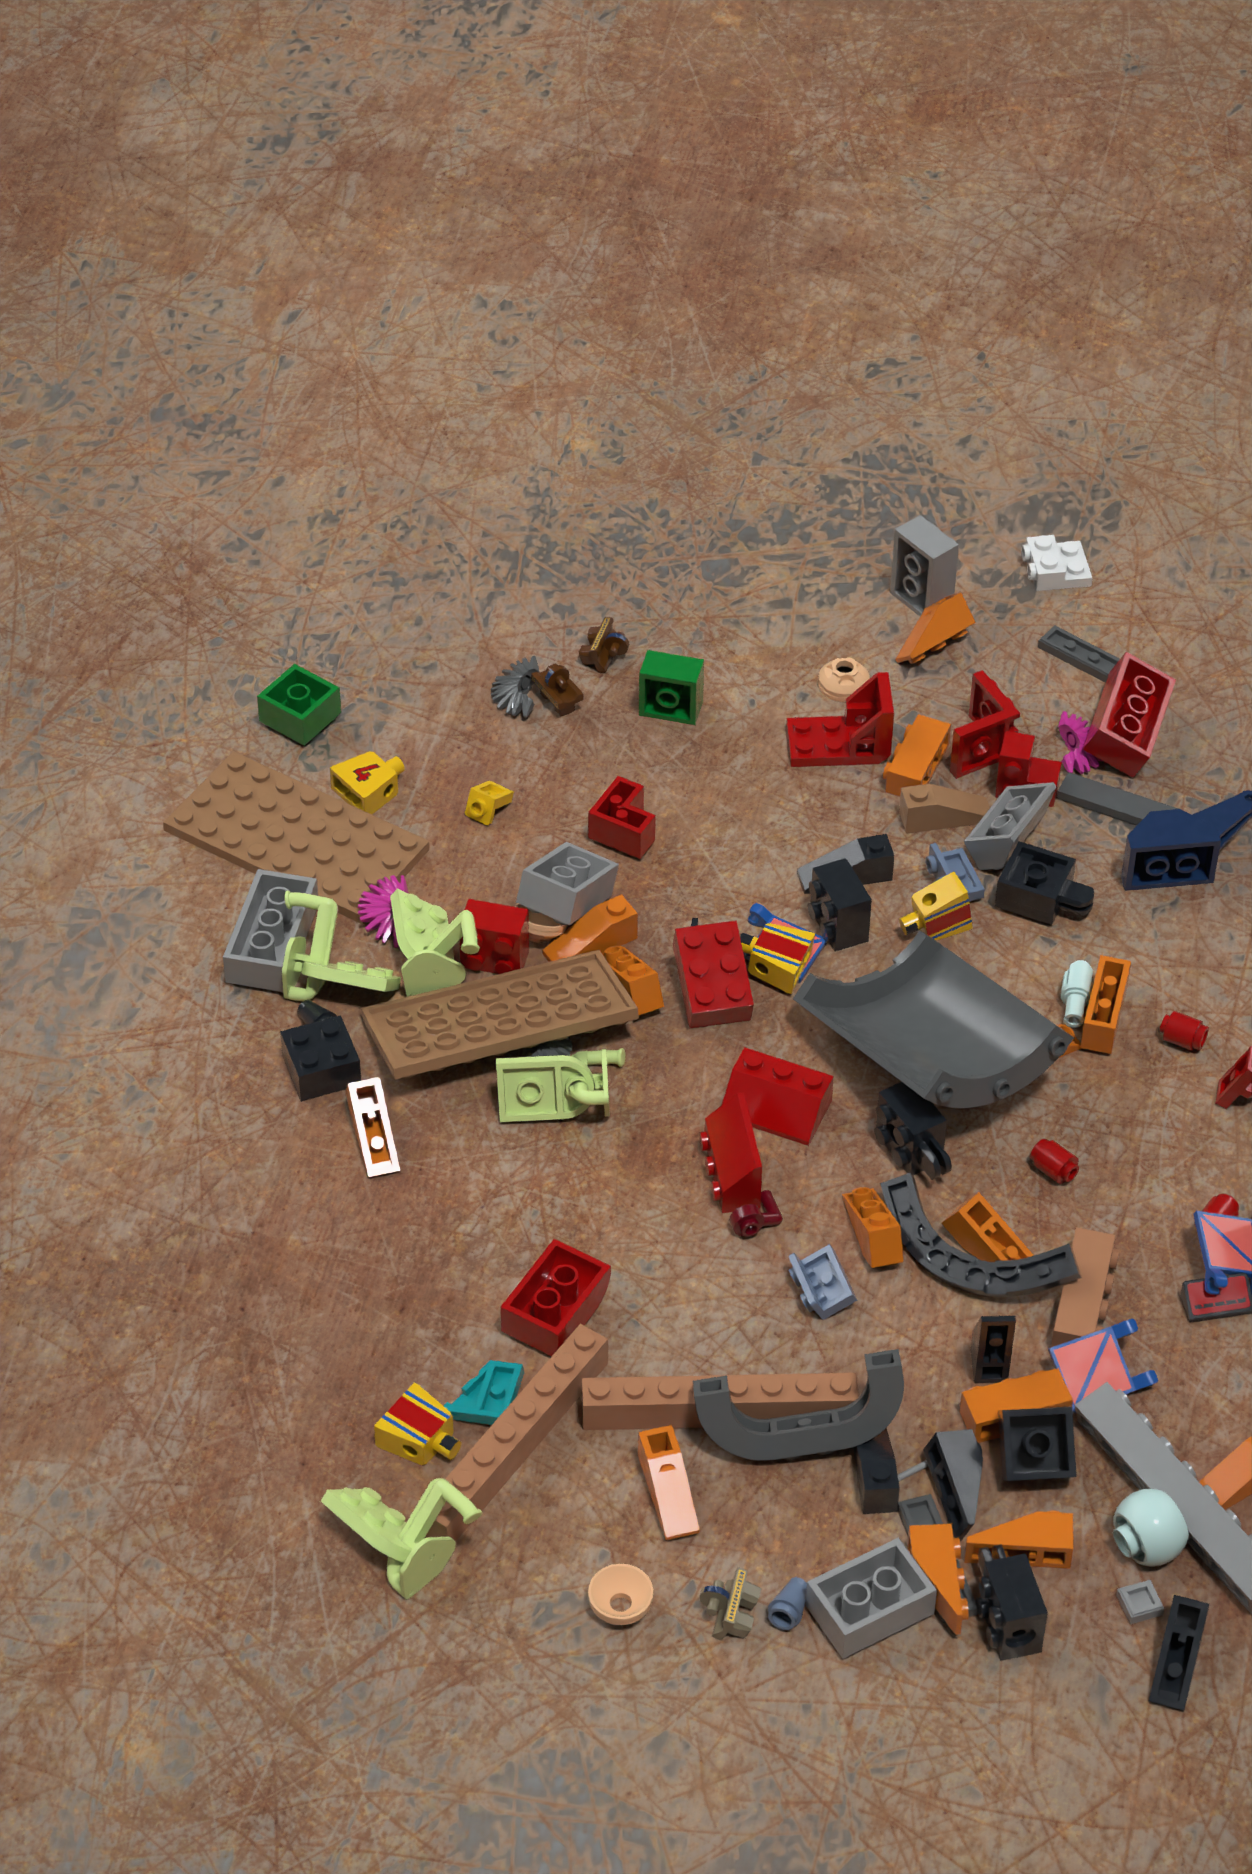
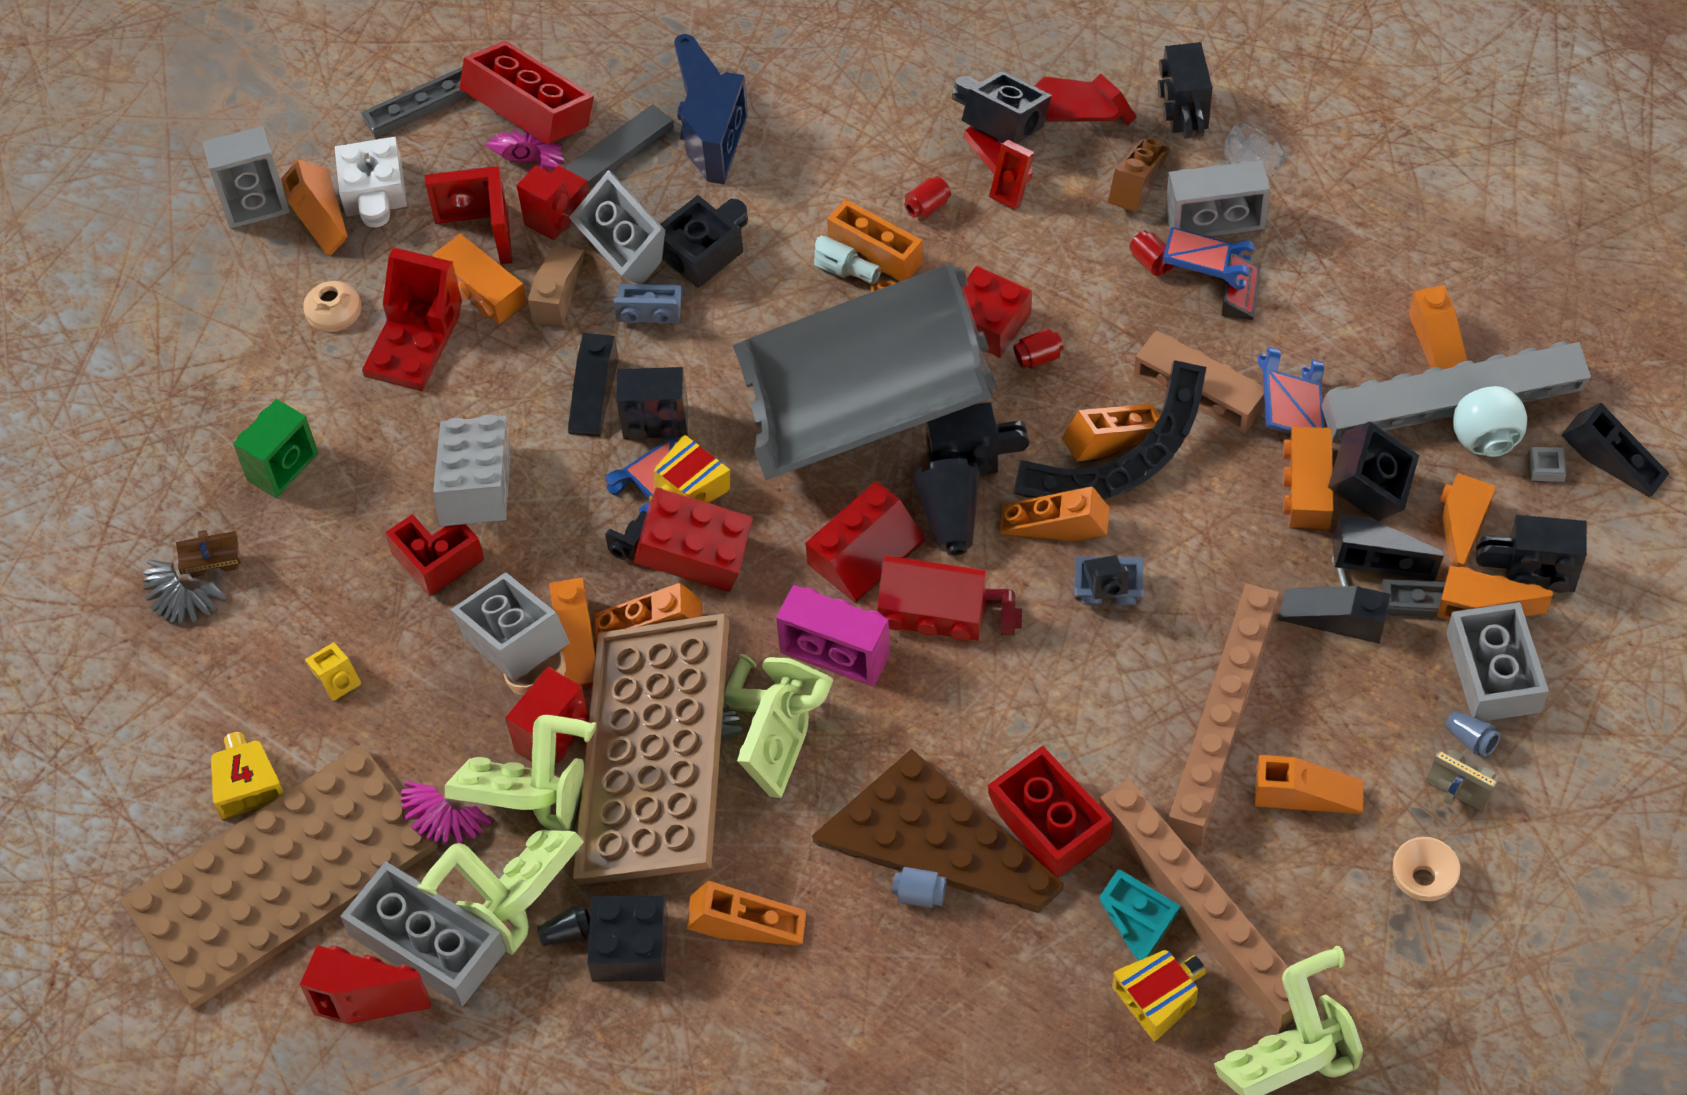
camera: 65 degrees left, 10 degrees up
green brick [257,664,341,745] -> none
reddish brown hips [579,617,630,673] -> none
dark grey arch [693,1349,904,1460] -> none
yellow torso [899,872,973,941] -> none
black slope [970,1315,1016,1384] -> none
white plate [1021,535,1092,591] -> none
none -> red slope [299,945,432,1024]
none -> white brick [335,137,407,227]
none -> light grey brick [433,415,511,526]
none -> dark pink brick [776,585,890,687]
none -> reddish brown wing [812,749,1064,913]
none -> sand blue brick [892,867,947,908]
none -> black cone [913,459,980,556]
none -> red brick [964,266,1032,358]
none -> black bracket [1084,555,1129,599]

